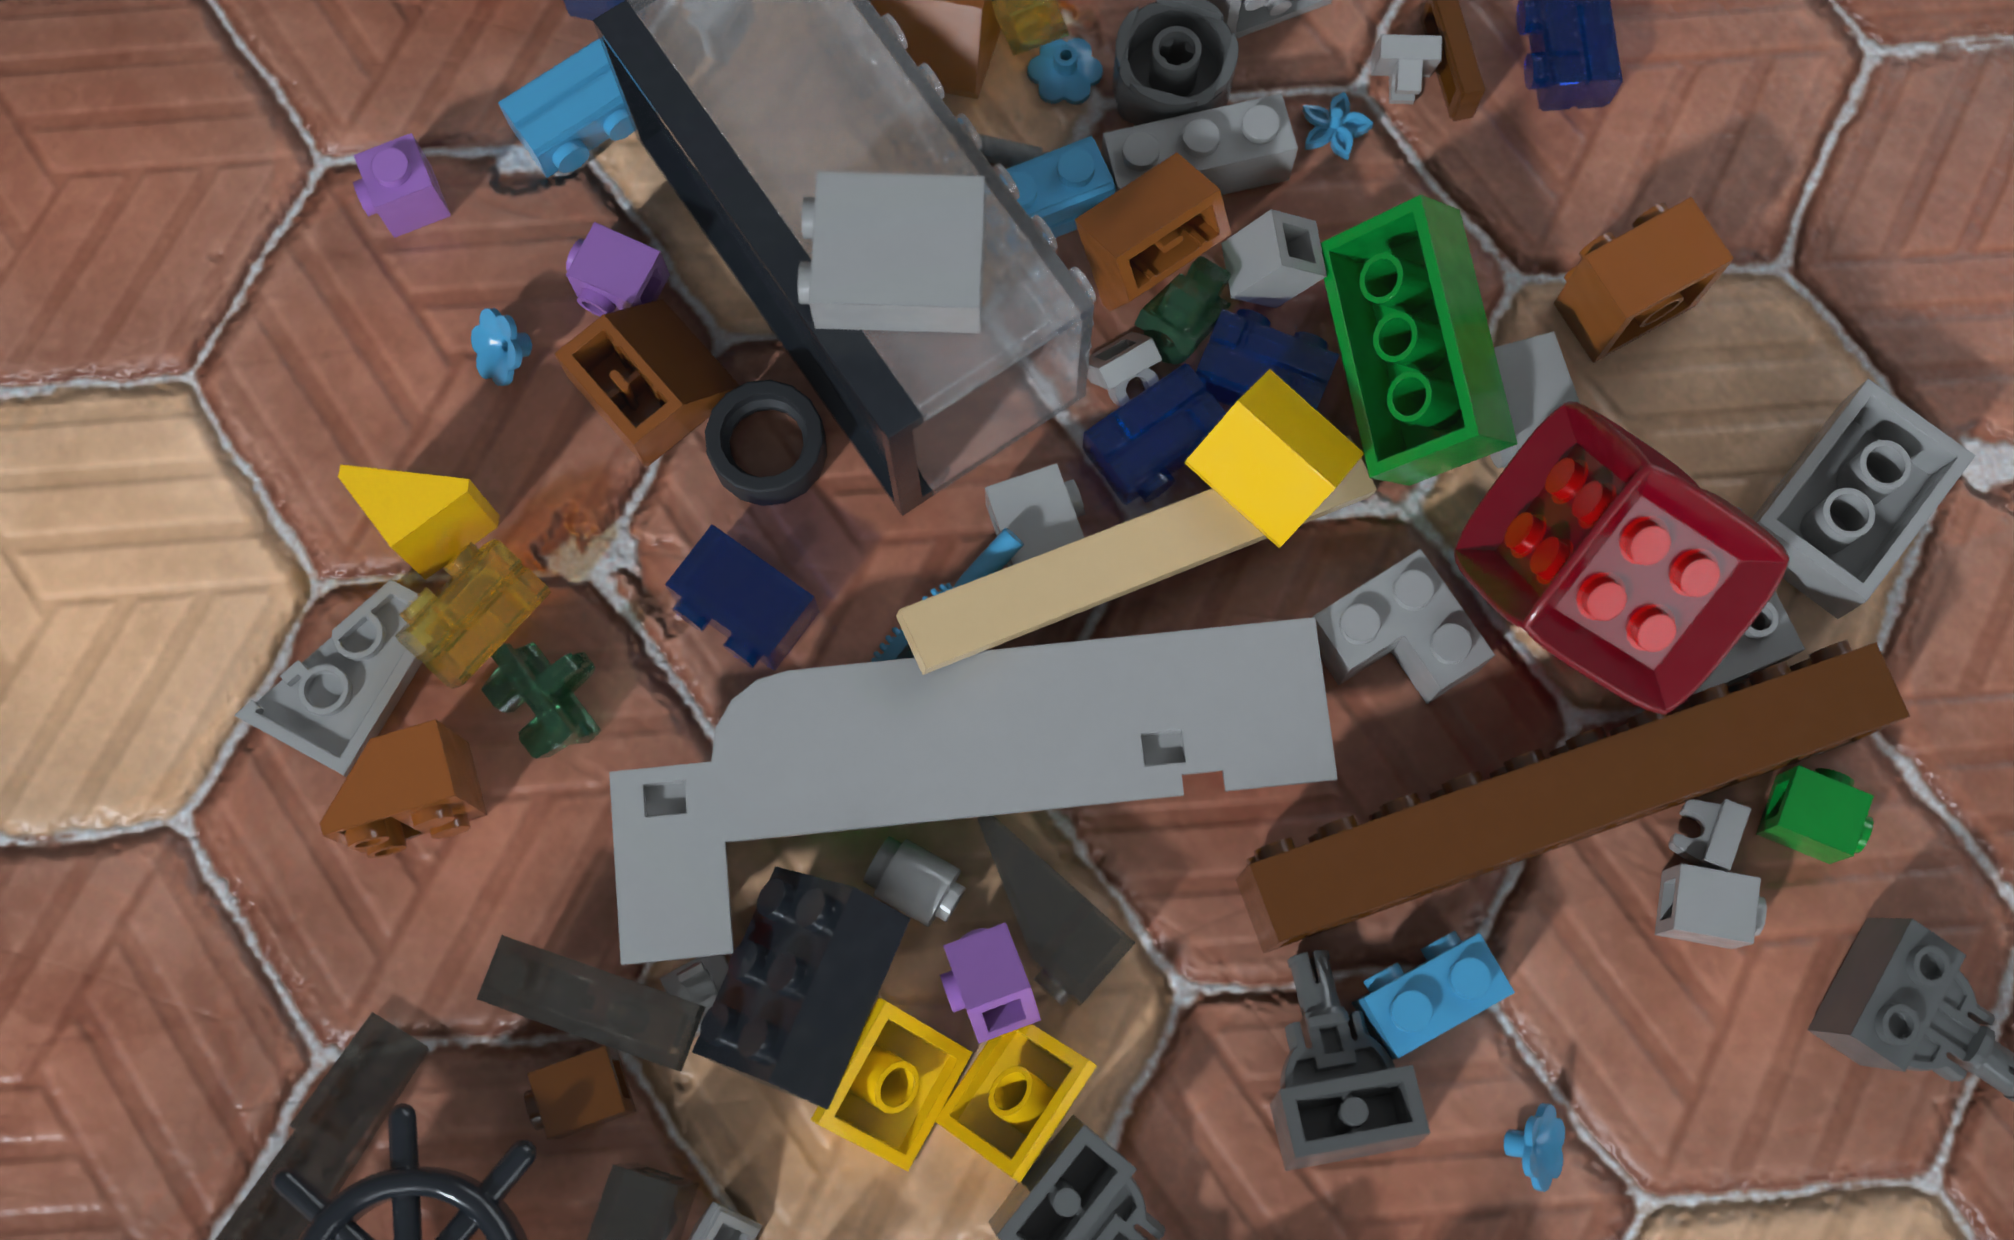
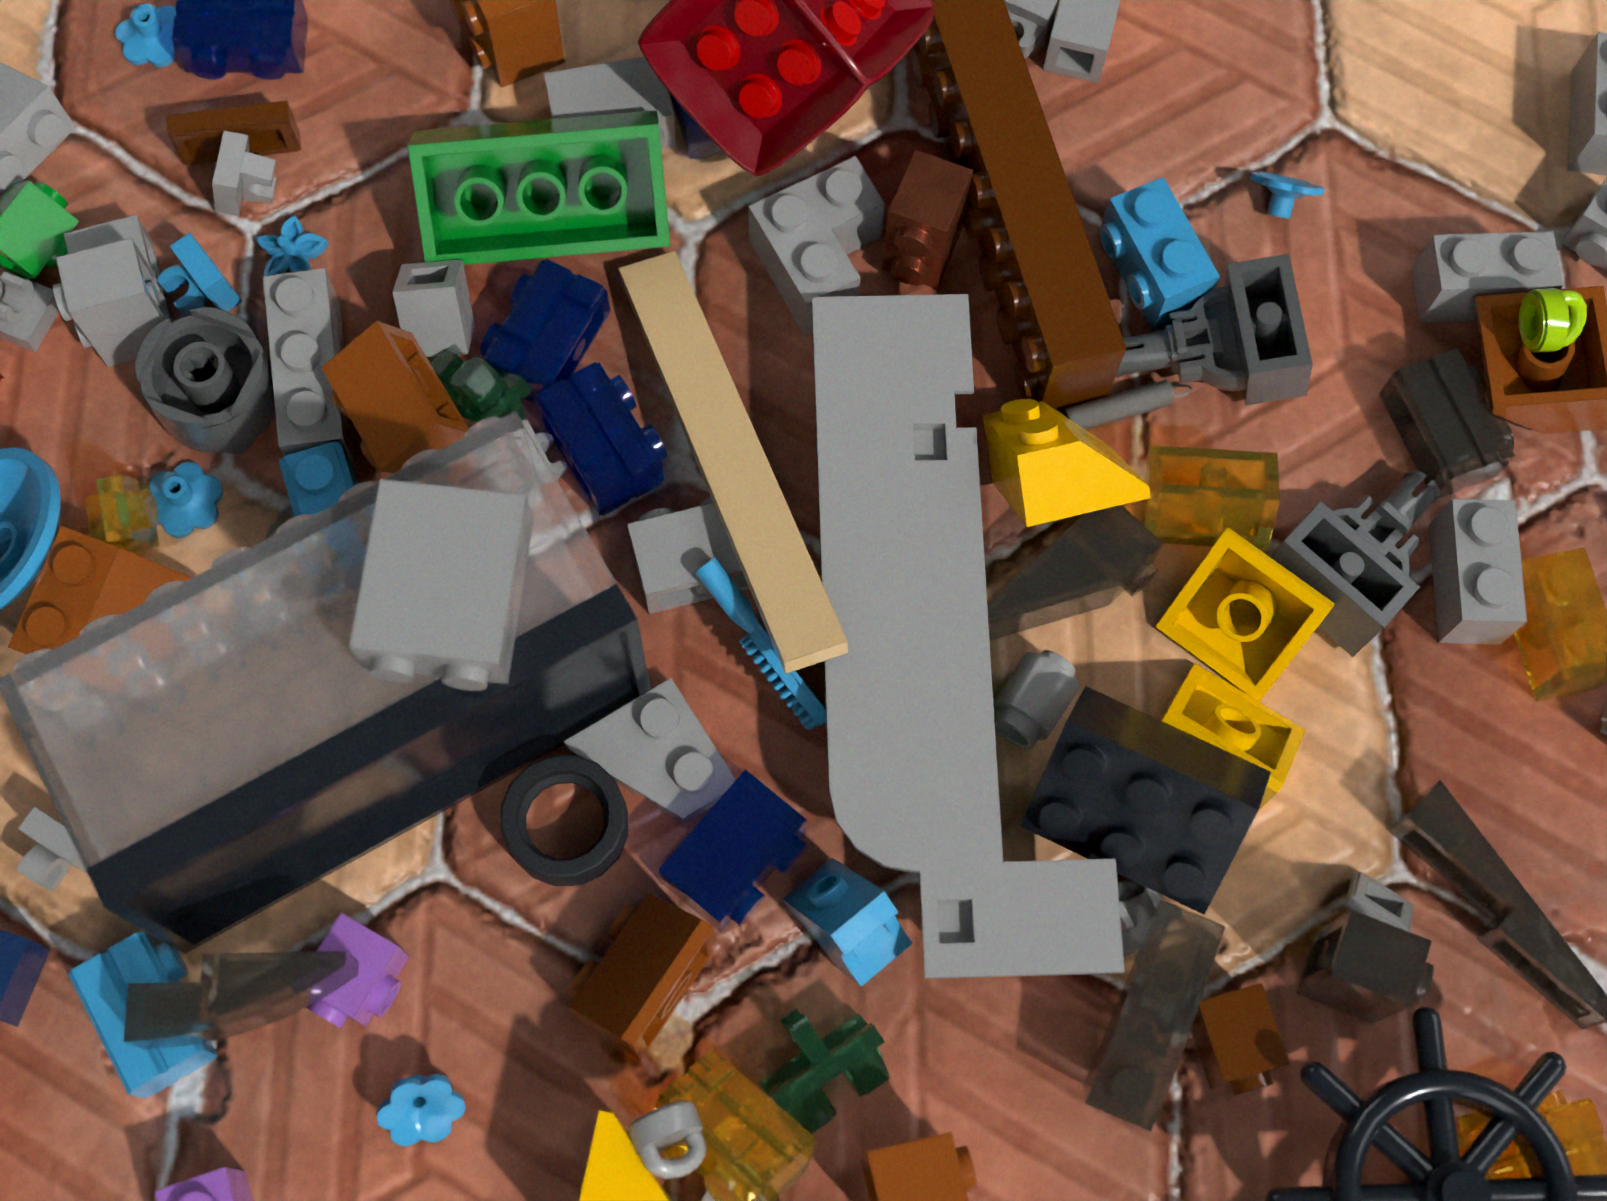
camera: 90 degrees left, 5 degrees down
dark orange slope [554,299,740,468] -> none
medium lavender brick [940,922,1041,1044] -> none
yellow slope [1184,369,1365,548] -> none
none -> clear smoke slope [123,951,359,1049]
none -> dark azure tile [157,233,242,316]
none -> light grey wing [564,678,739,824]
none -> dark orange slope [568,893,717,1061]
none -> light grey tile [627,1100,706,1179]
none -> dark azure brick [782,858,913,987]
none -> copper brick [882,150,973,289]
none -> yellow slope [983,399,1151,527]
none -> light grey piece [1062,380,1193,430]
none -> clear yellow brick [1141,445,1280,550]

